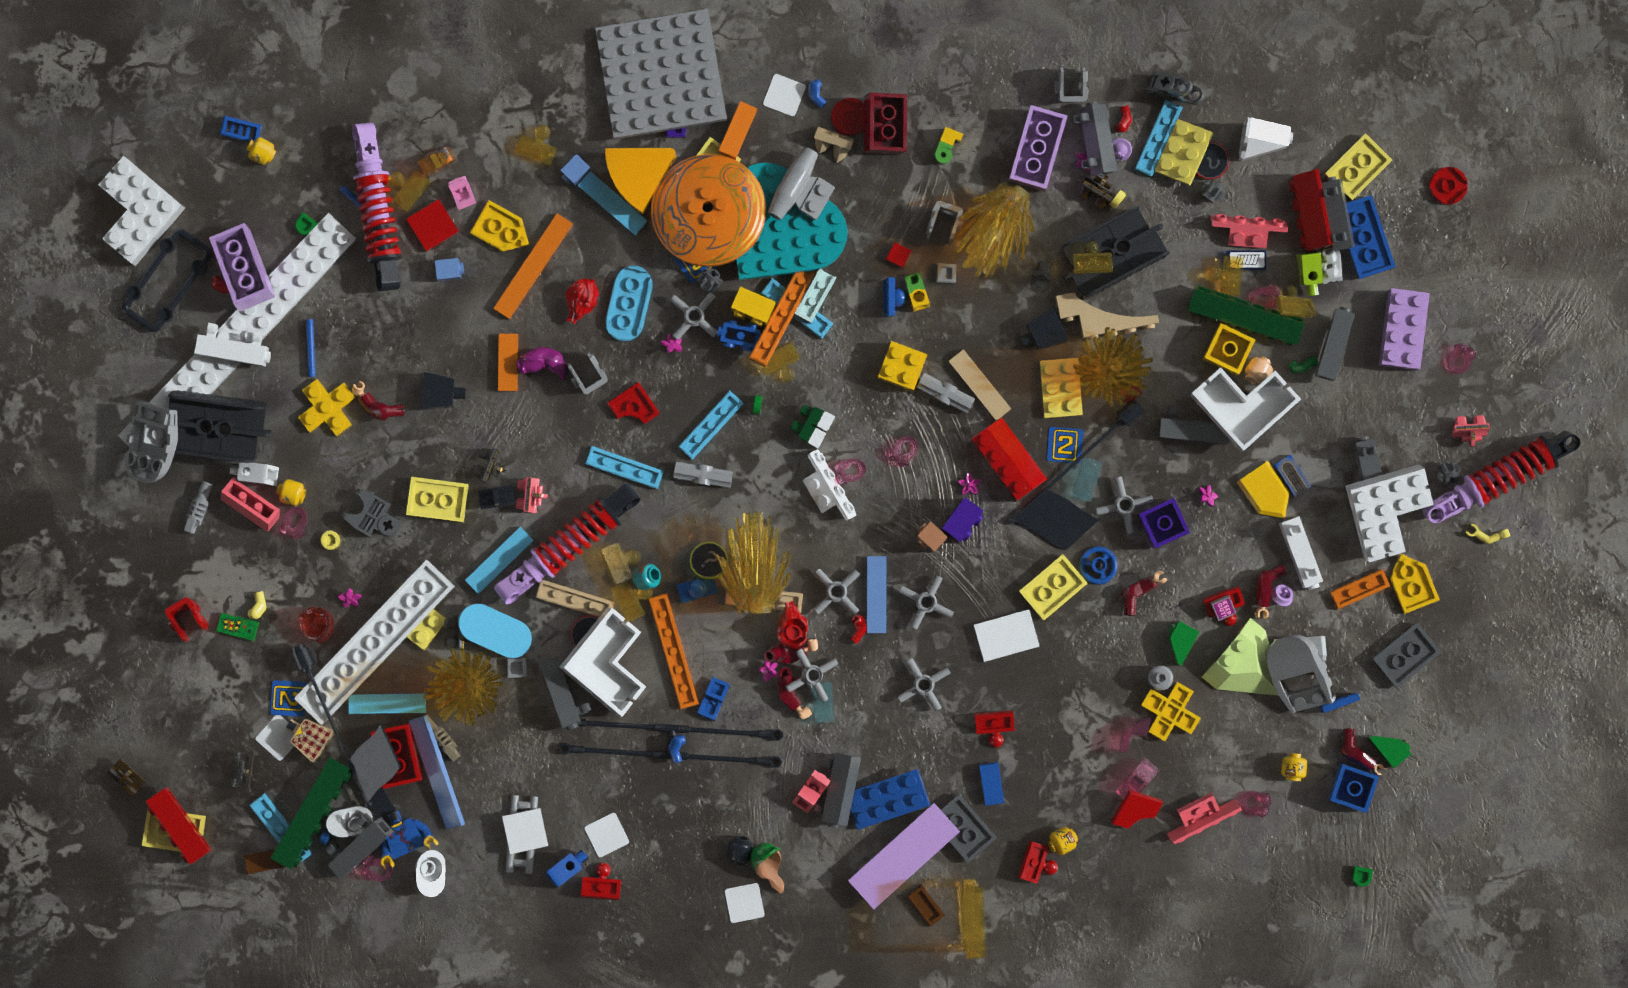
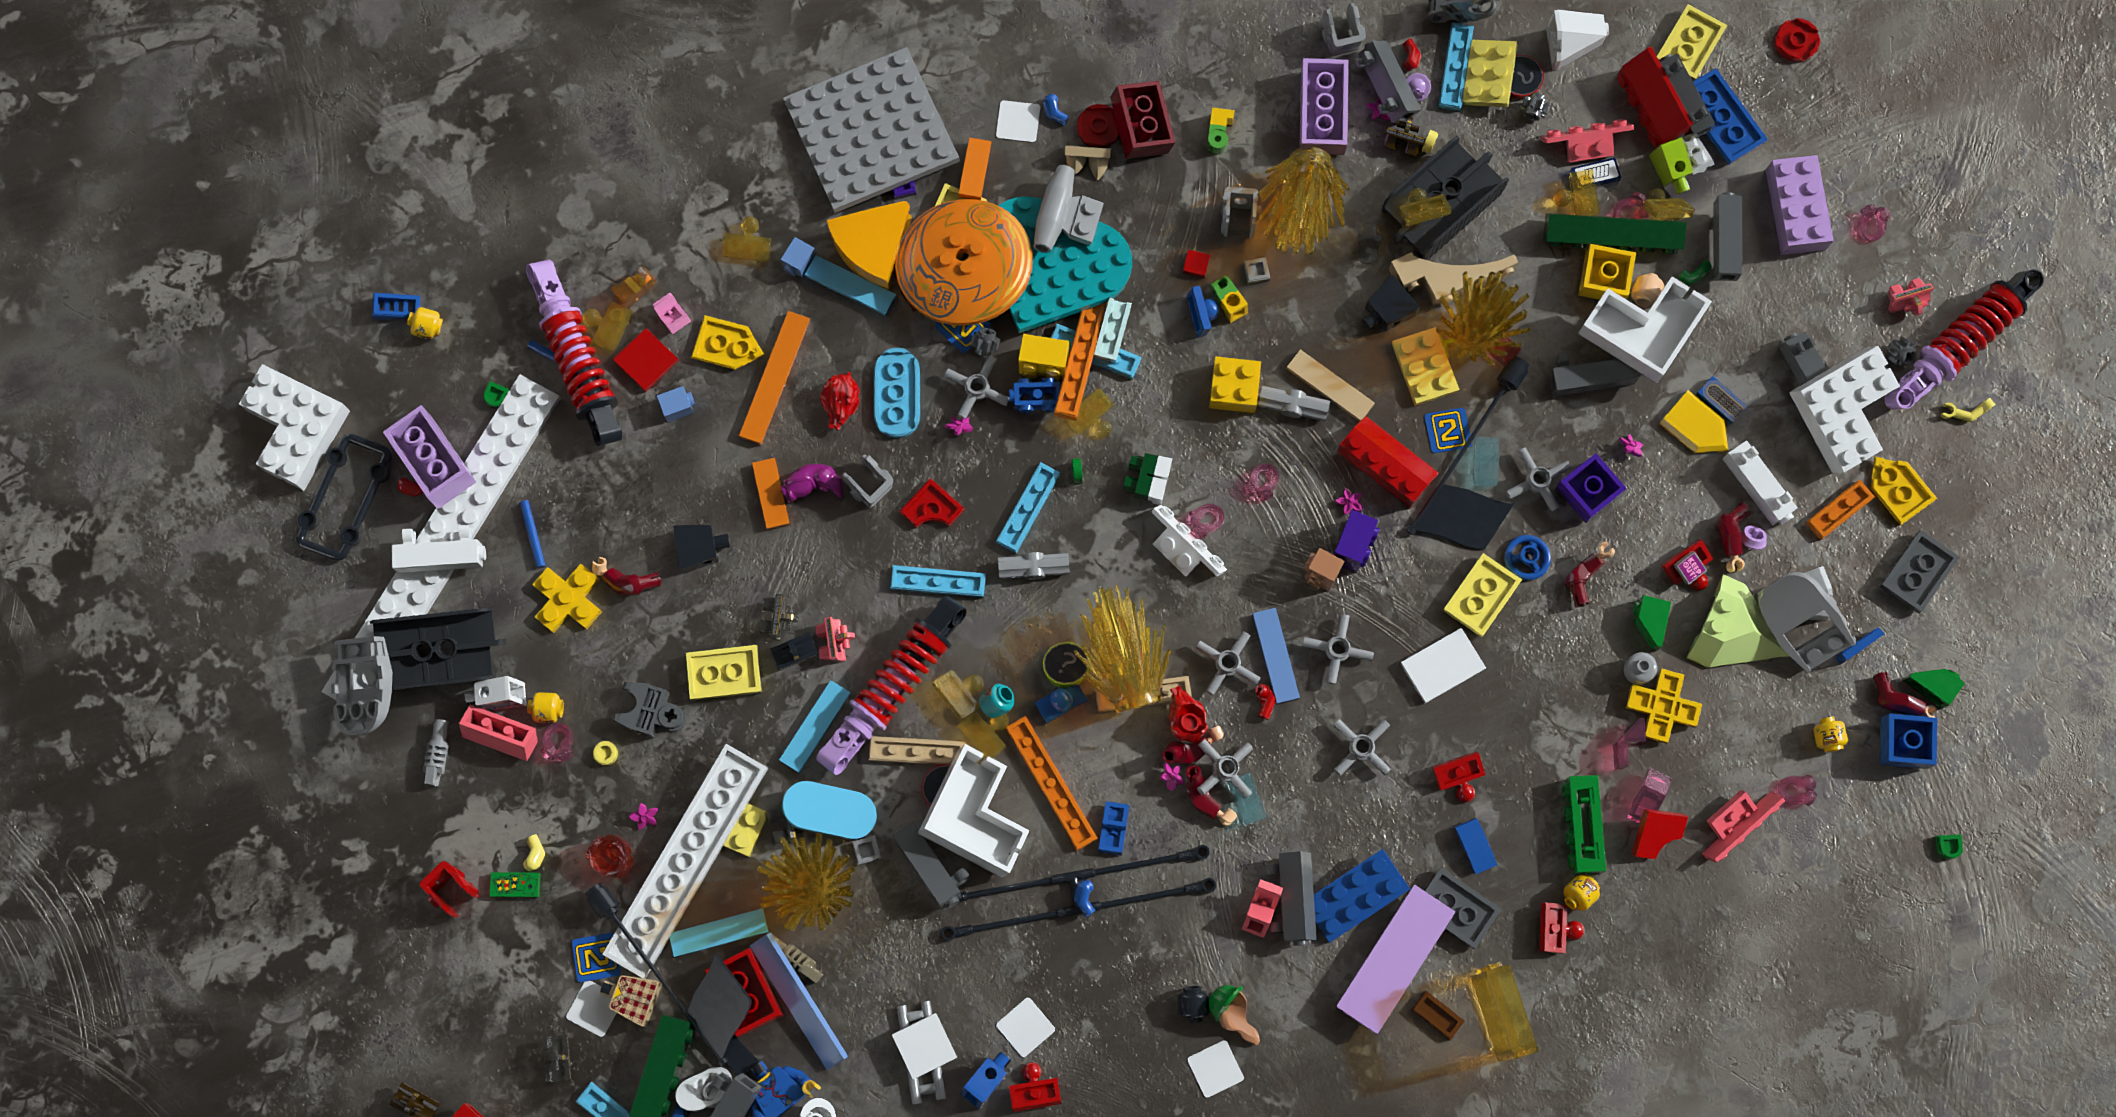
camera: 10 degrees left, 10 degrees down
none -> green brick [1562,775,1606,875]

